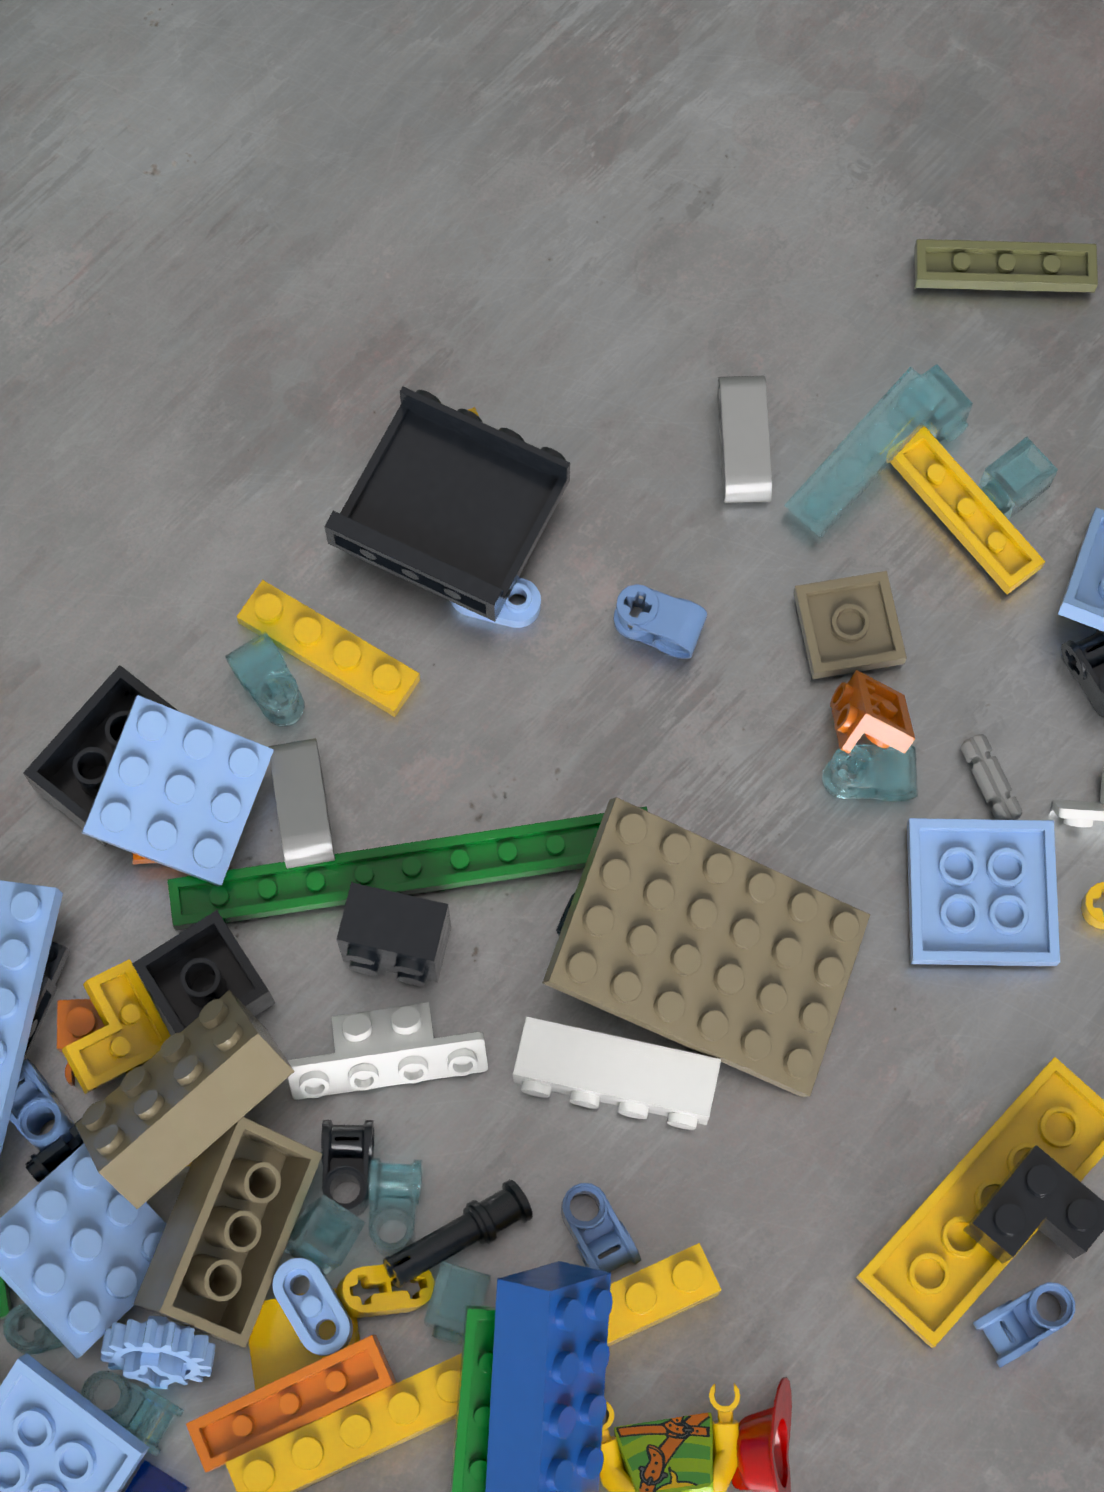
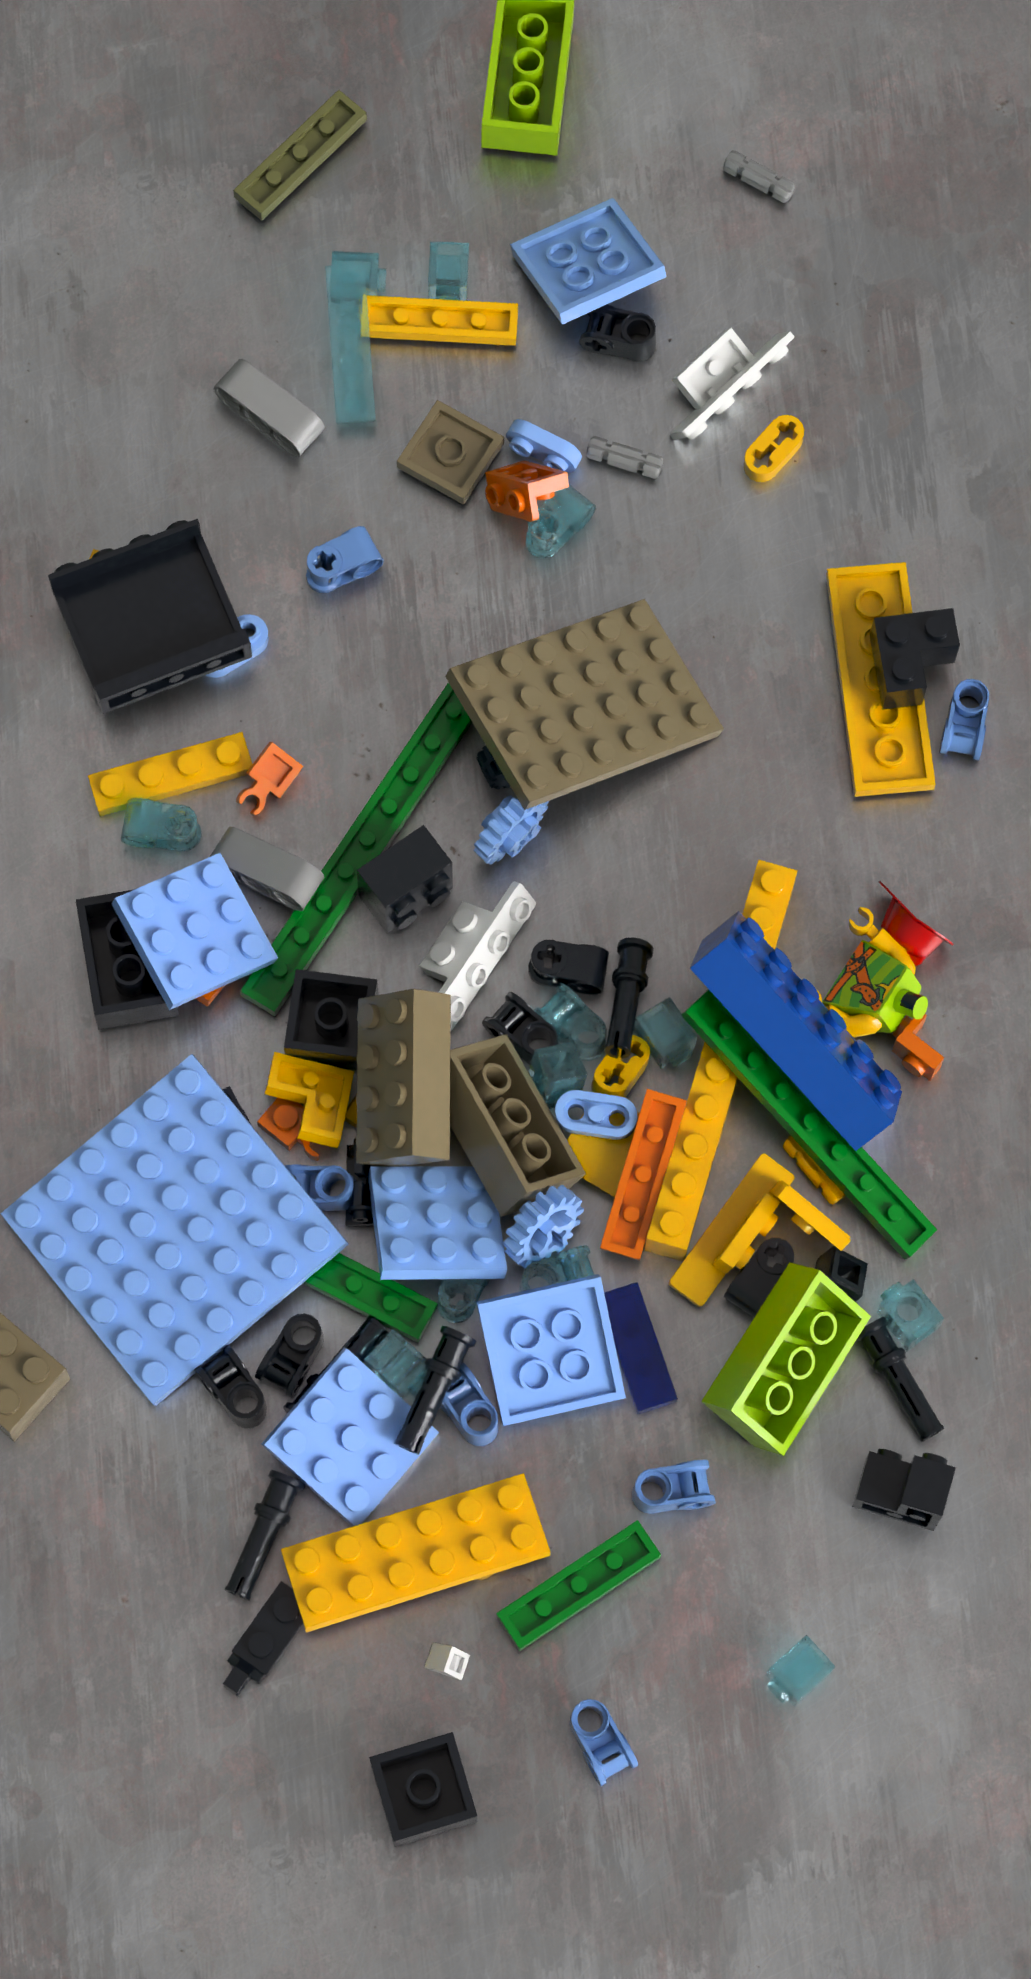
camera: 50 degrees left, 0 degrees up
white brick [513,1017,721,1130] -> none
medium blue piece [561,1183,642,1272] -> none
light blue plate [907,818,1060,966] -> none
none -> orange plate [236,742,304,815]
none -> light blue gear [473,795,549,865]
none -> light blue plate [506,419,582,473]
none -> black piece [528,940,609,995]

